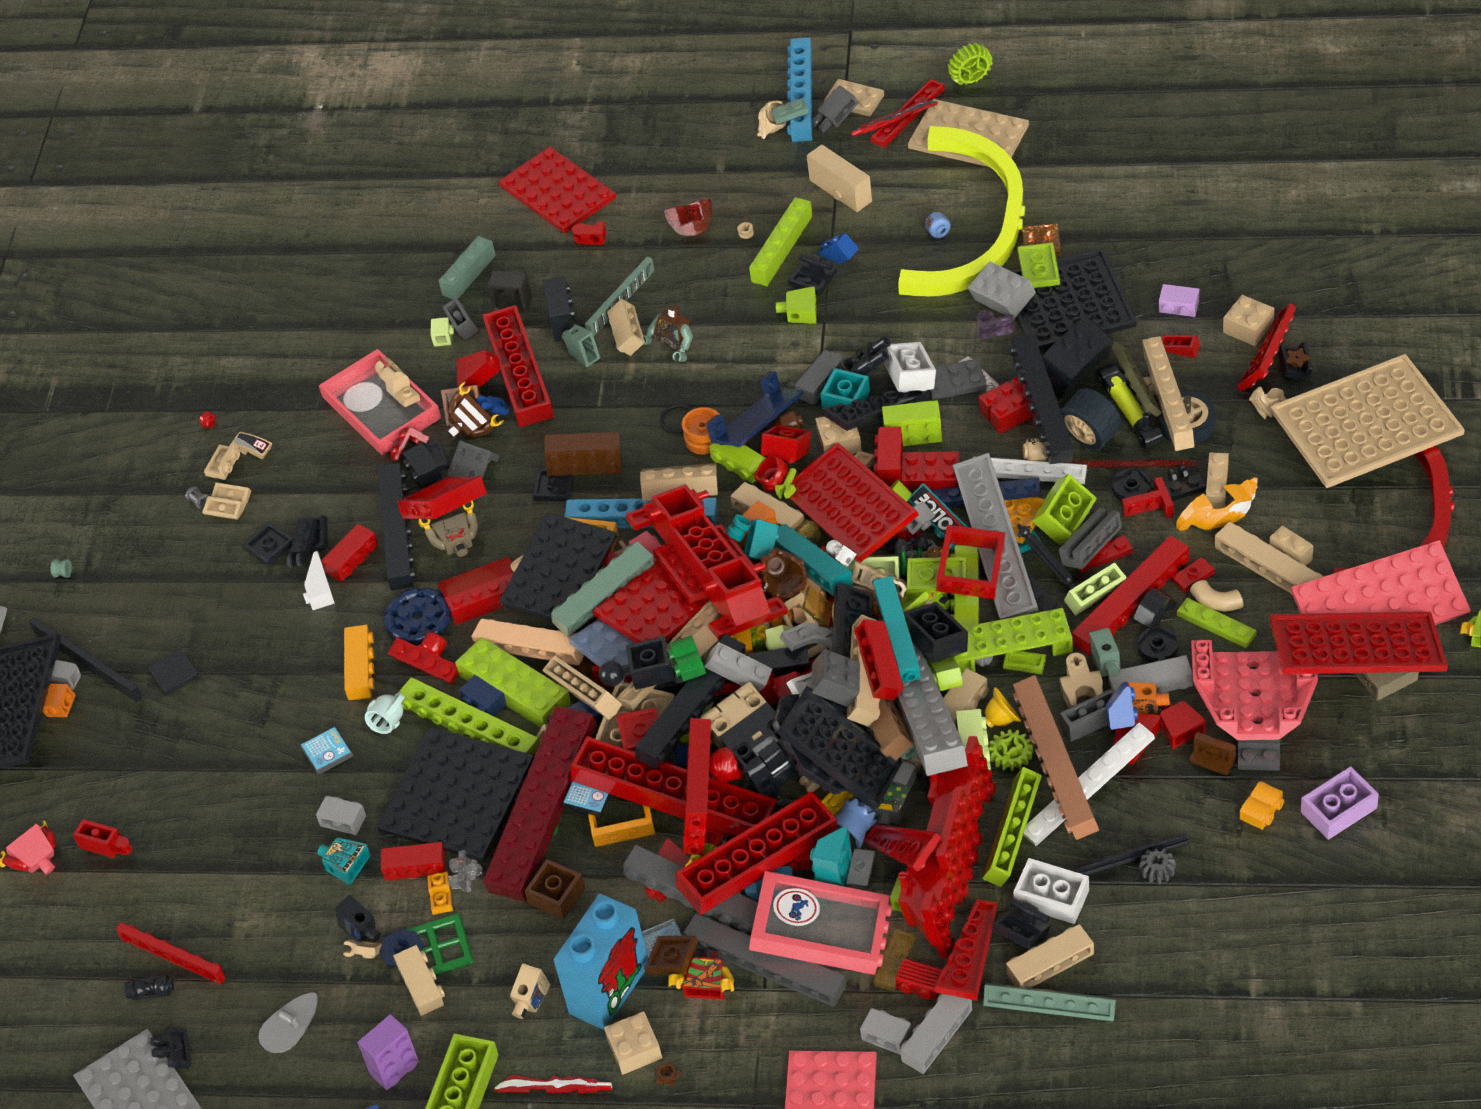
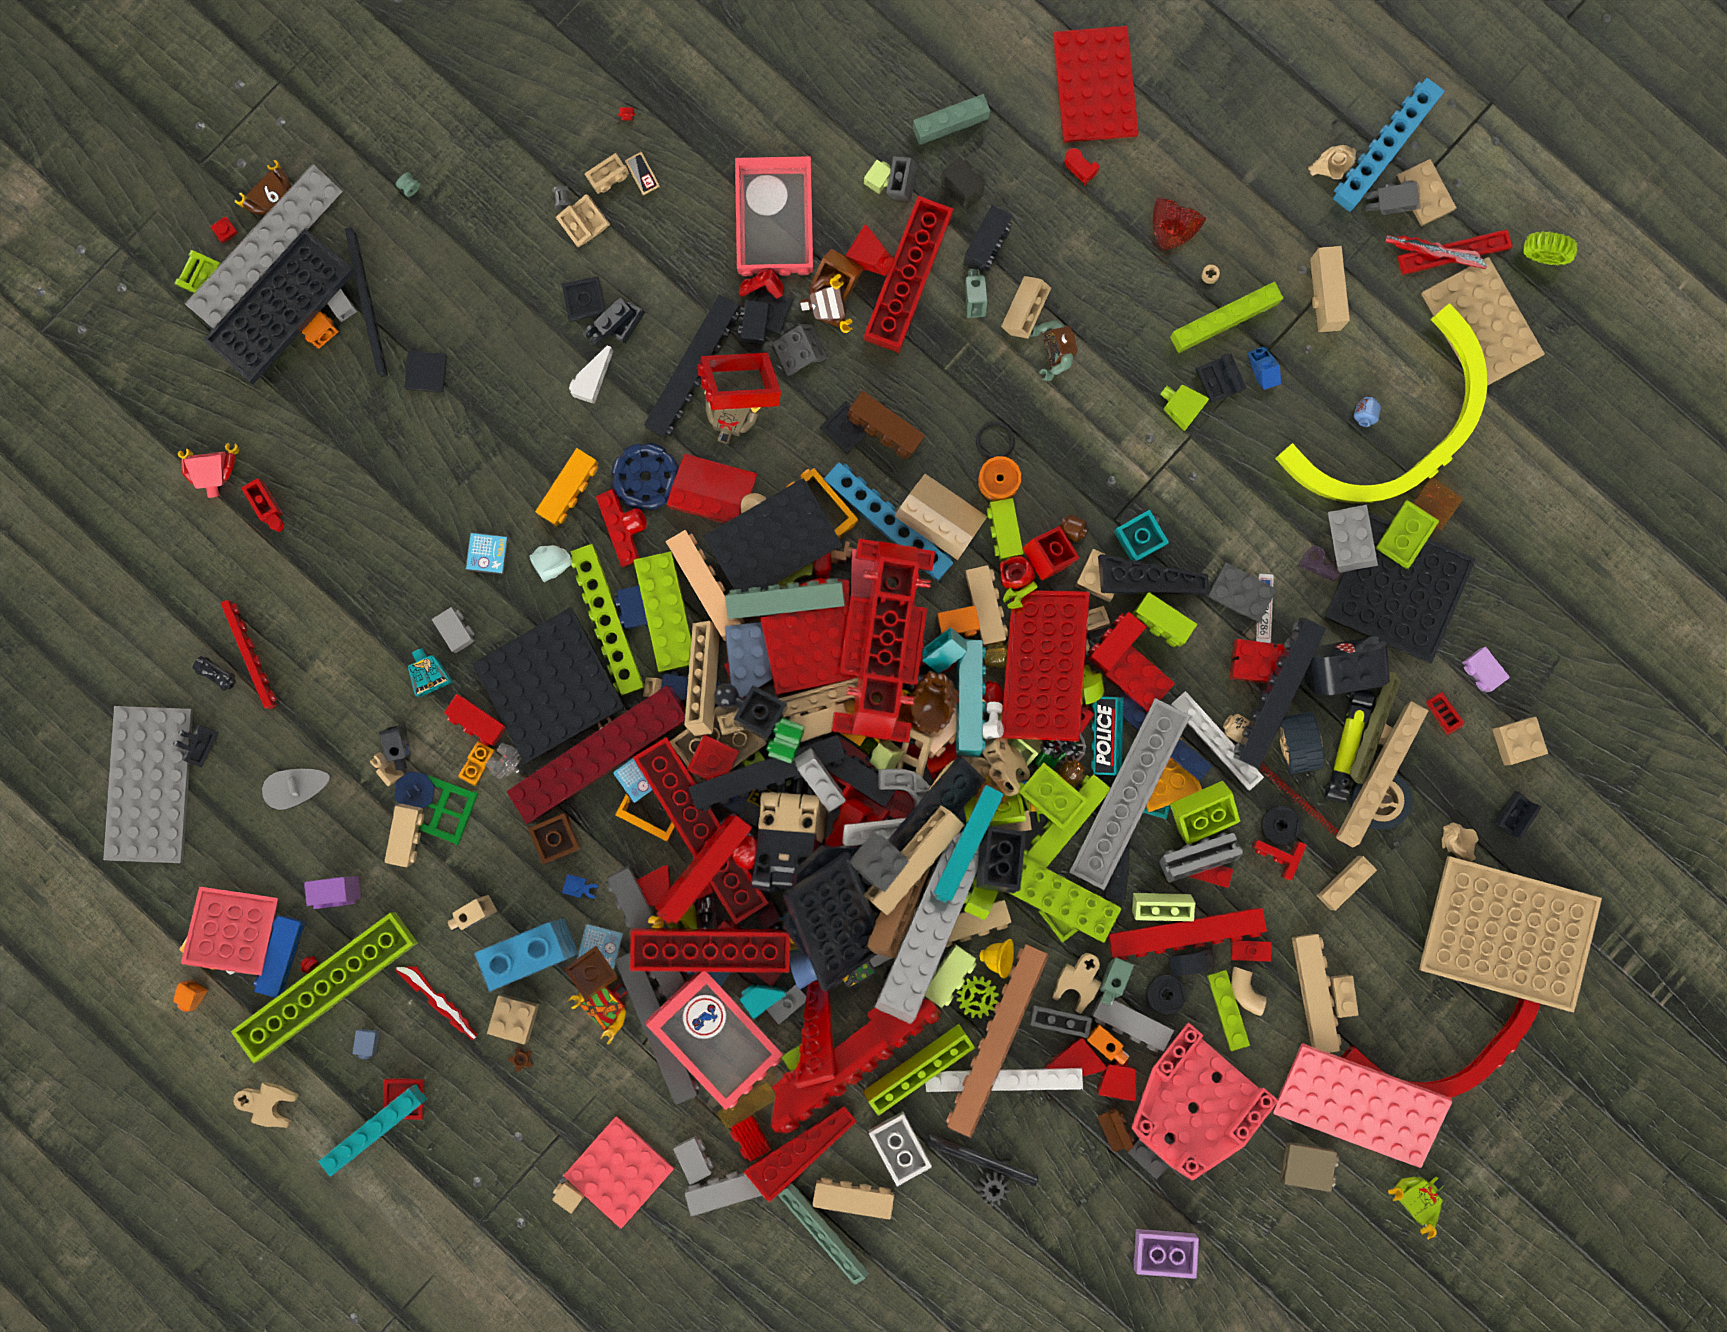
camera: 30 degrees right, 35 degrees up
red brick [321,524,378,582] -> none
tan plate [375,358,420,407] -> none
blue plate [476,395,510,415] -> none
sand green tile [585,257,654,336] -> none
dark blue bracket [706,371,804,447] -> none
teal wheel [726,514,752,541] -> none
sand green plate [771,98,809,125] -> none
dark grey brick [795,350,845,405] -> none
clear yellow piece [802,586,833,628] -> none
black pin [844,336,891,376] -> none
red brick [854,619,904,700] -> none
white brick [884,342,936,392] -> none
light grey brick [905,502,935,535] -> none
red window [936,525,1005,599] -> none
black plate [992,897,1051,949] -> none
black wheel [1017,524,1081,592] -> none
slope [1105,681,1138,730] -> none
black hinge [1164,465,1206,501] -> none
light orange animal [1176,478,1258,531] -> none
red wing [1236,303,1296,392] -> none
light orange brick [1240,781,1284,830] -> none
red plate [1269,612,1448,674] -> none
reddish brown plate [1286,348,1310,367] -> none

